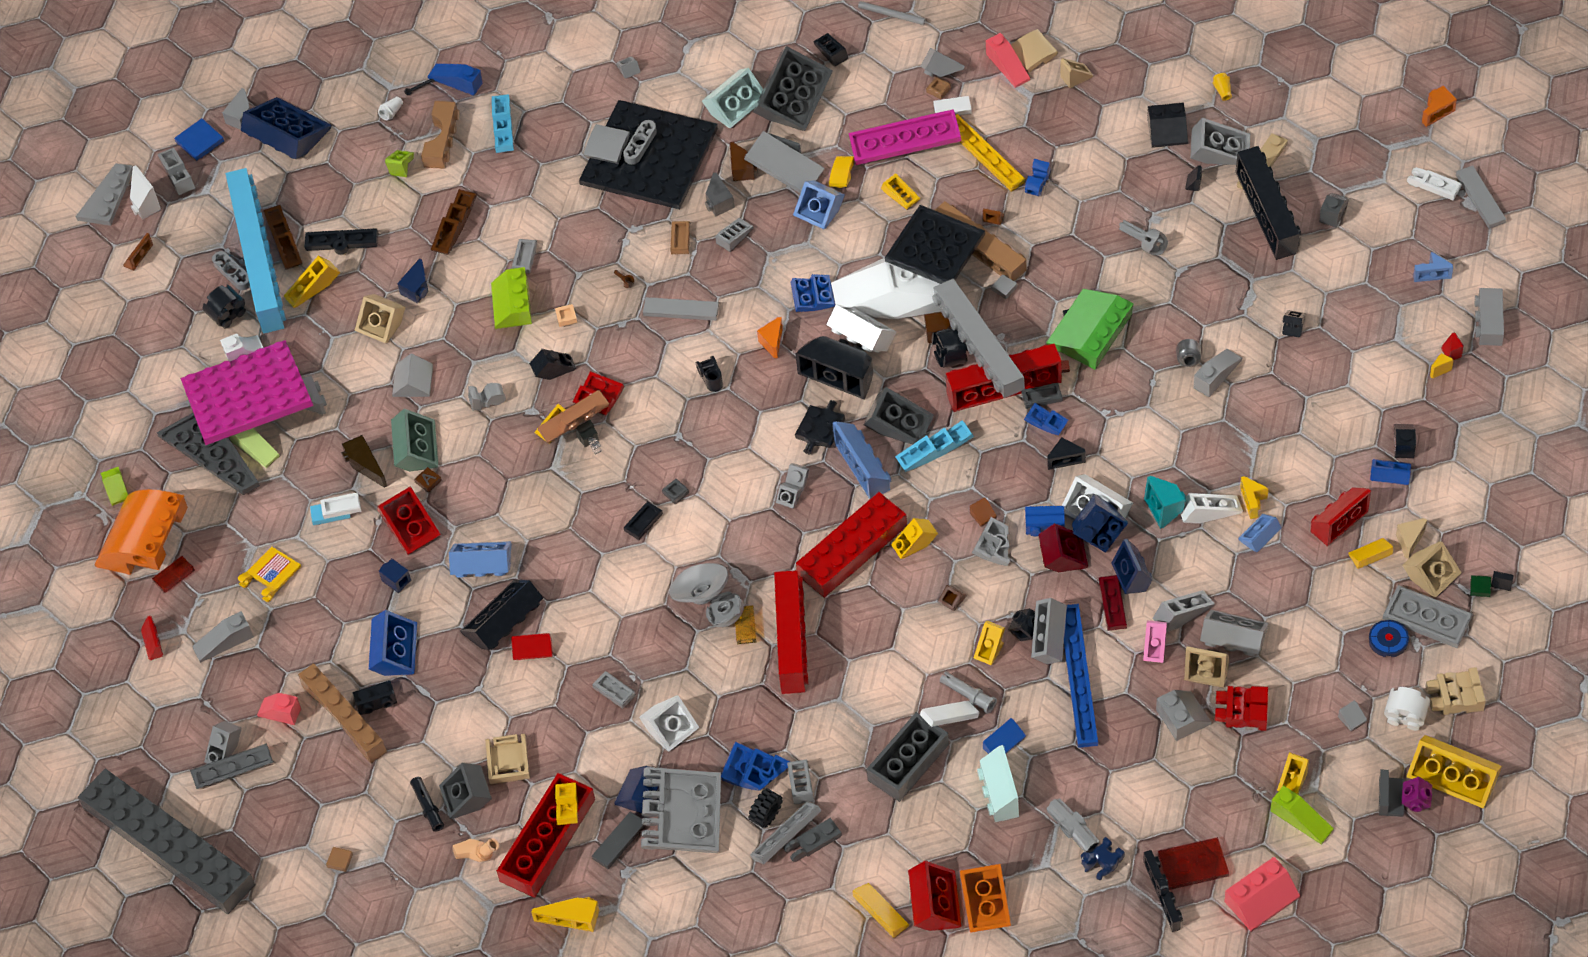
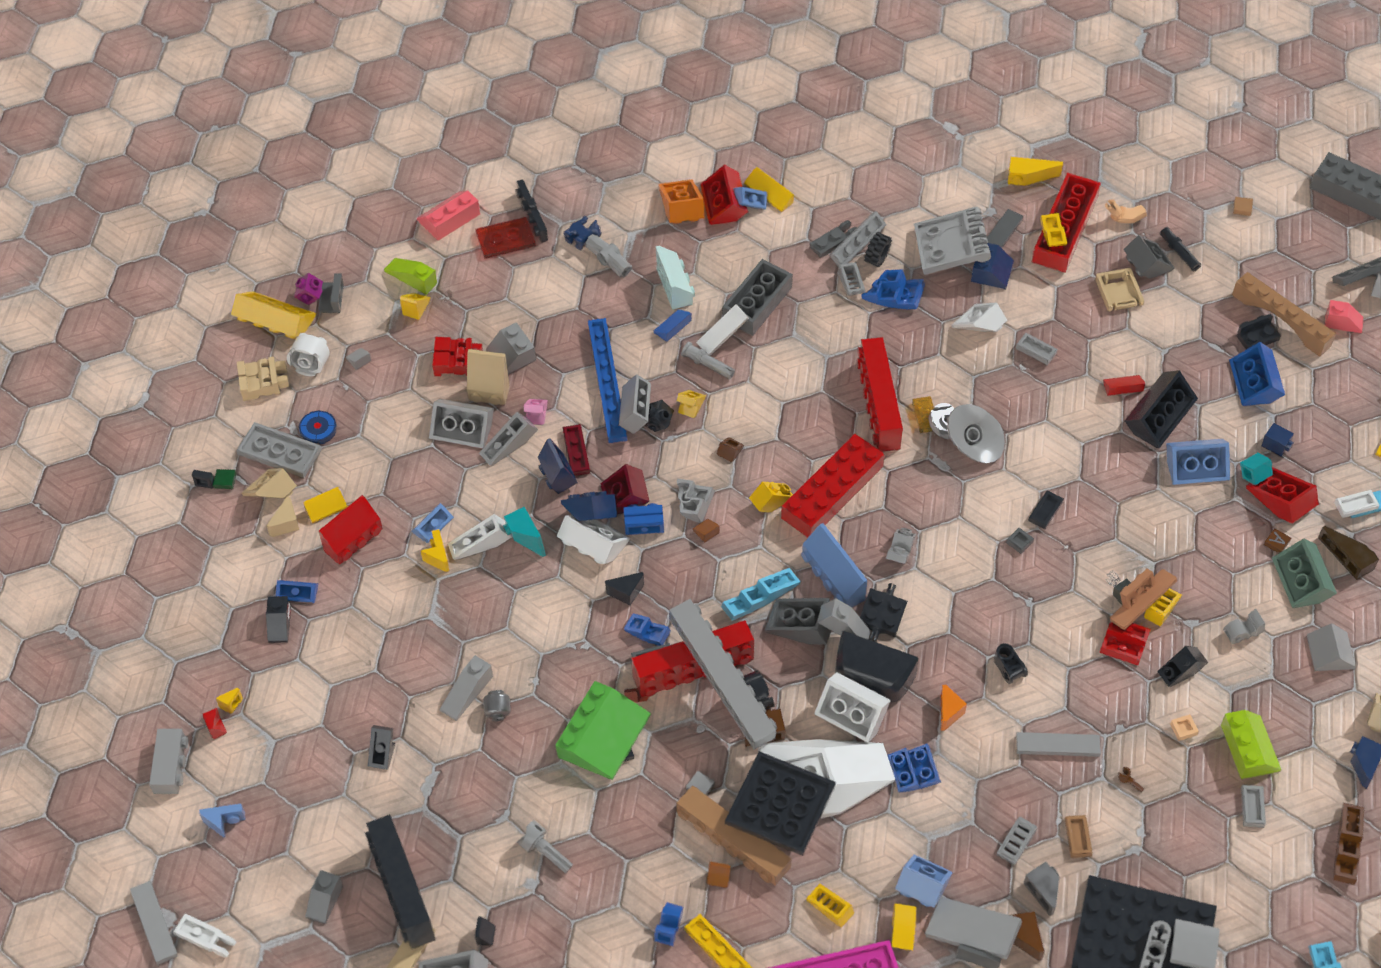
camera: 170 degrees right, 0 degrees up
none -> medium blue slope [734,187,767,210]
none -> light grey slope [817,598,871,639]
none -> teal brick [1240,452,1273,485]

